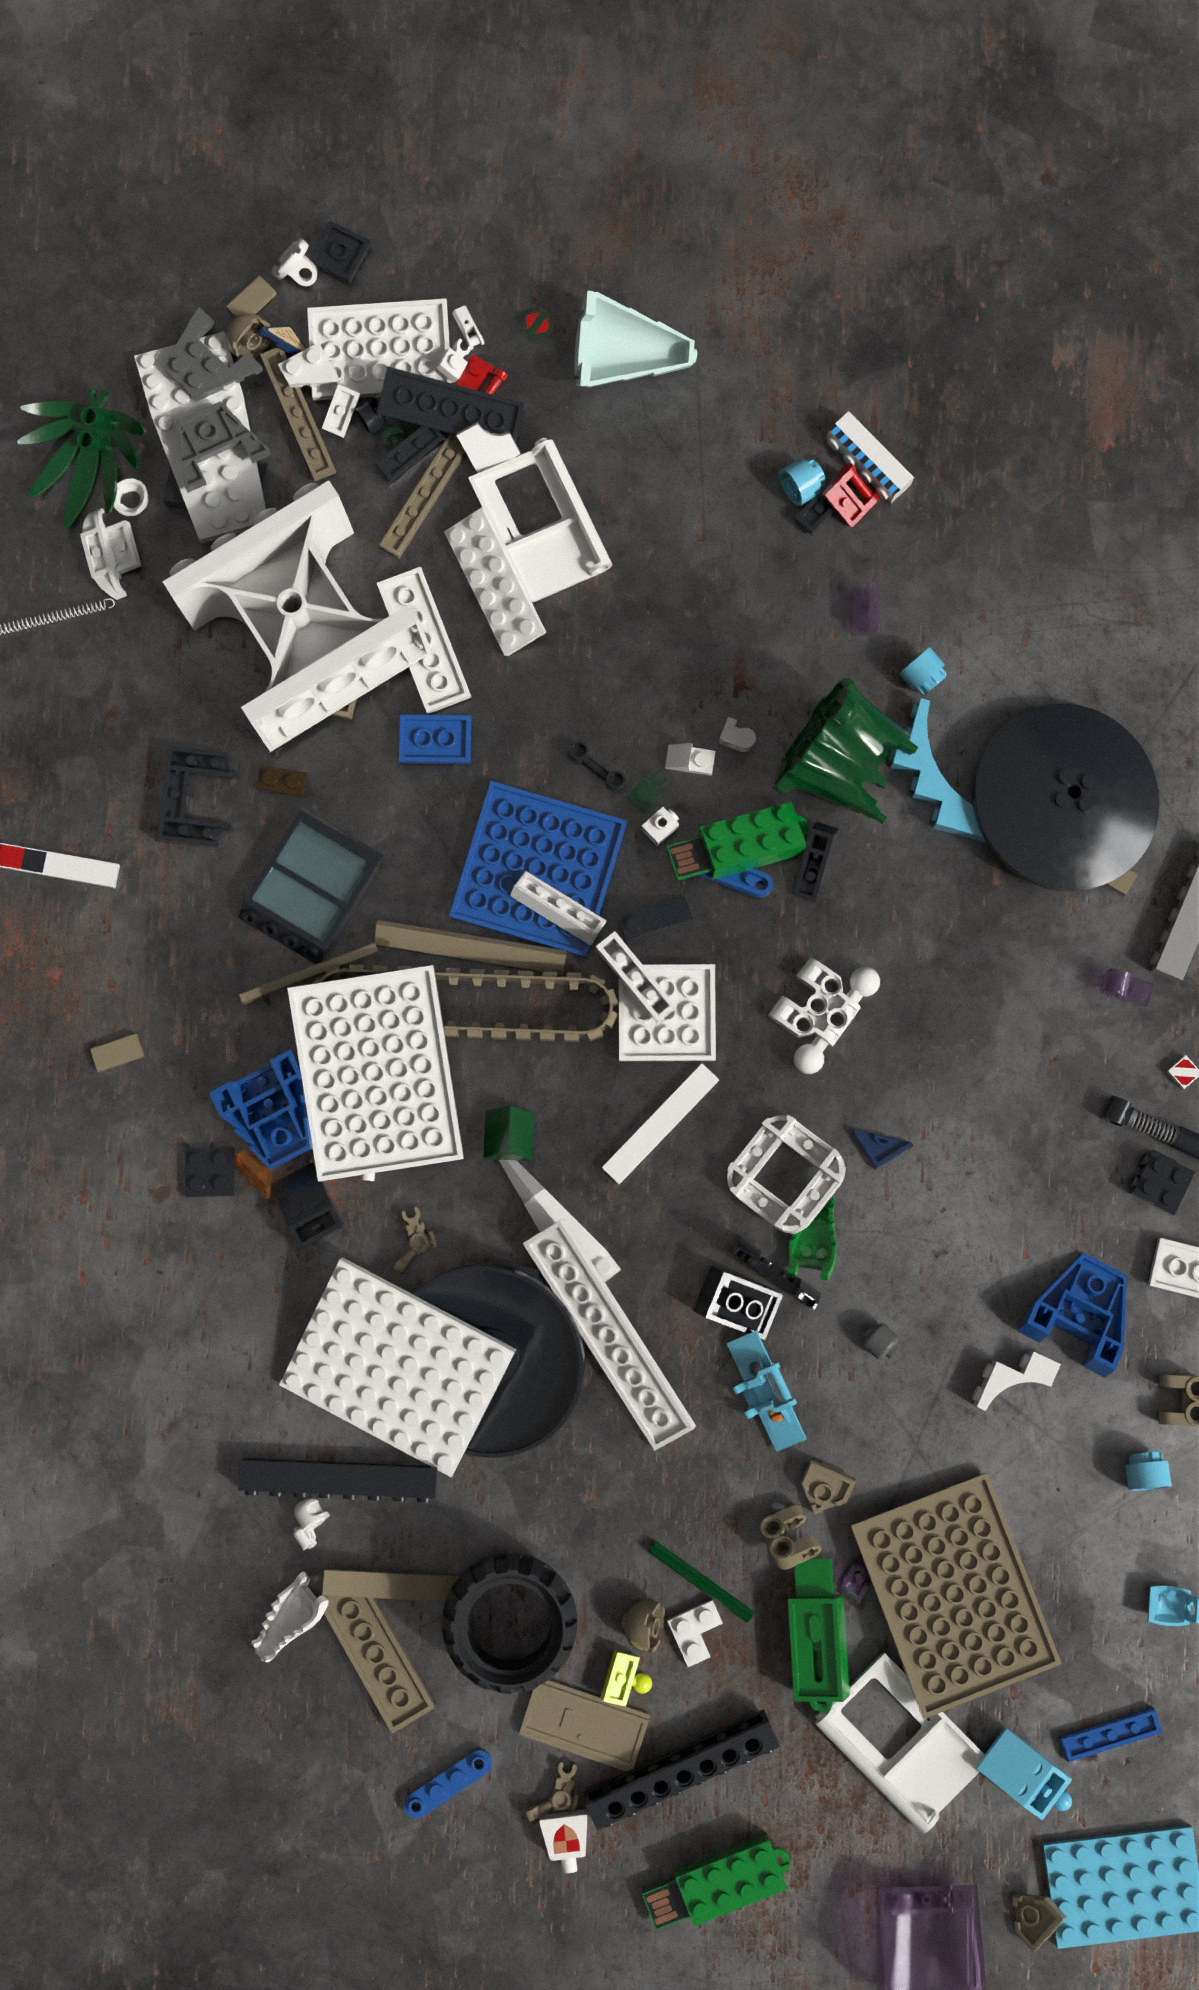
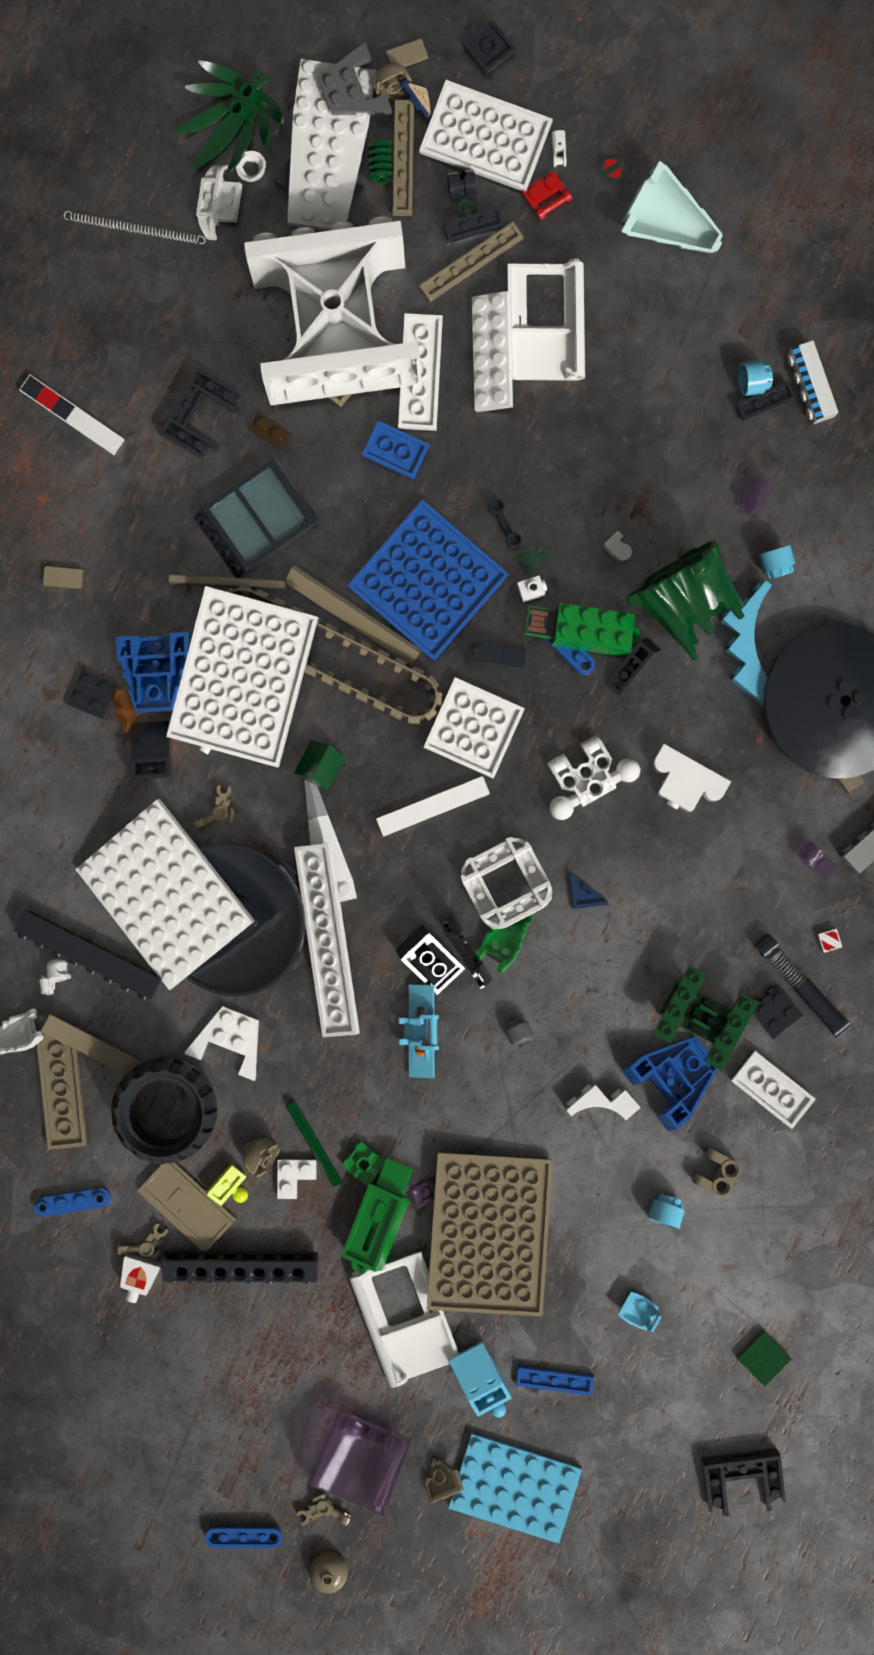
camera: 25 degrees right, 5 degrees up
dark grey wing [177,402,271,493] -> none
white tile [272,238,317,286] -> none
white wing [278,343,341,388] -> none
white plate [322,383,361,438] -> none
black plate [376,366,525,443] -> none
white plate [436,339,471,383] -> none
white tile [456,422,520,473] -> none
white slope [510,871,606,945] -> none
white brick [596,931,676,1024] -> none
green piece [642,1833,790,1930] -> none
white slope [665,743,716,776] -> none
dark tan piece [760,1505,822,1570] -> none
dark tan plate [801,1459,856,1515] -> none
plate [821,463,879,528] -> none
none -> white wing [185,1006,259,1081]
none -> green piece [343,1141,385,1187]
none -> dark green piece [368,140,392,185]
none -> white brick [653,744,731,812]
none -> dark green piece [653,965,759,1071]

